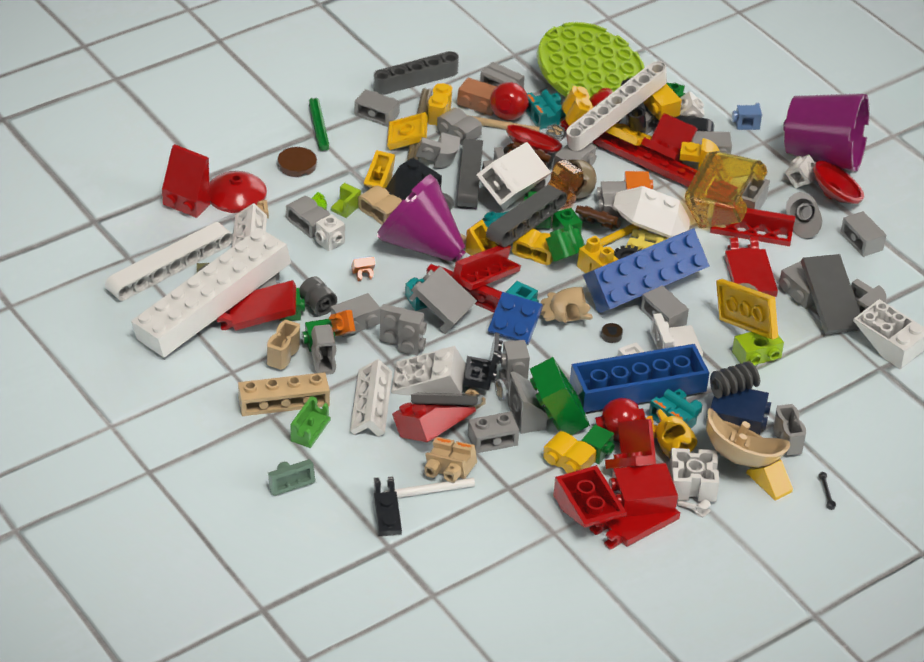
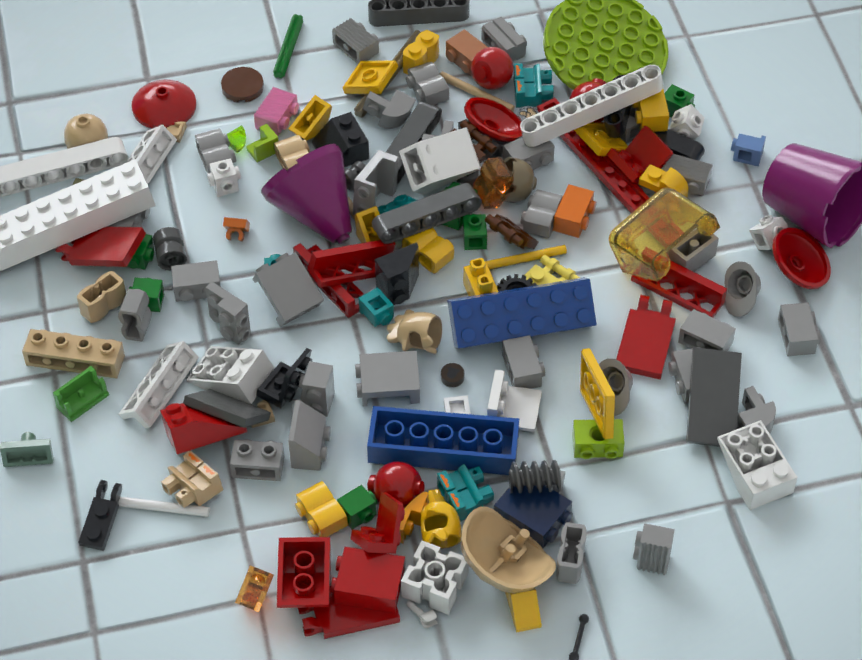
camera: 25 degrees right, 10 degrees up
red slope [162,144,210,218] -> none
orange tile [329,310,356,336] -> none
blue plate [488,292,543,345] -> none
green brick [530,357,590,435] -> none
green brick [545,225,585,262] -> none
yellow brick [562,86,593,126] -> none
white wedge [612,186,690,238] -> none
none -> tan cylinder [64,113,108,149]
none -> clear orange brick [235,565,274,612]
none -> bright pink brick [254,87,299,136]
none -> light grey panel [353,150,399,215]
none -> light grey panel [355,351,420,406]
none -> black slope [375,243,419,305]
none -> light grey brick [633,523,675,575]
none -> light grey brick [678,309,736,351]

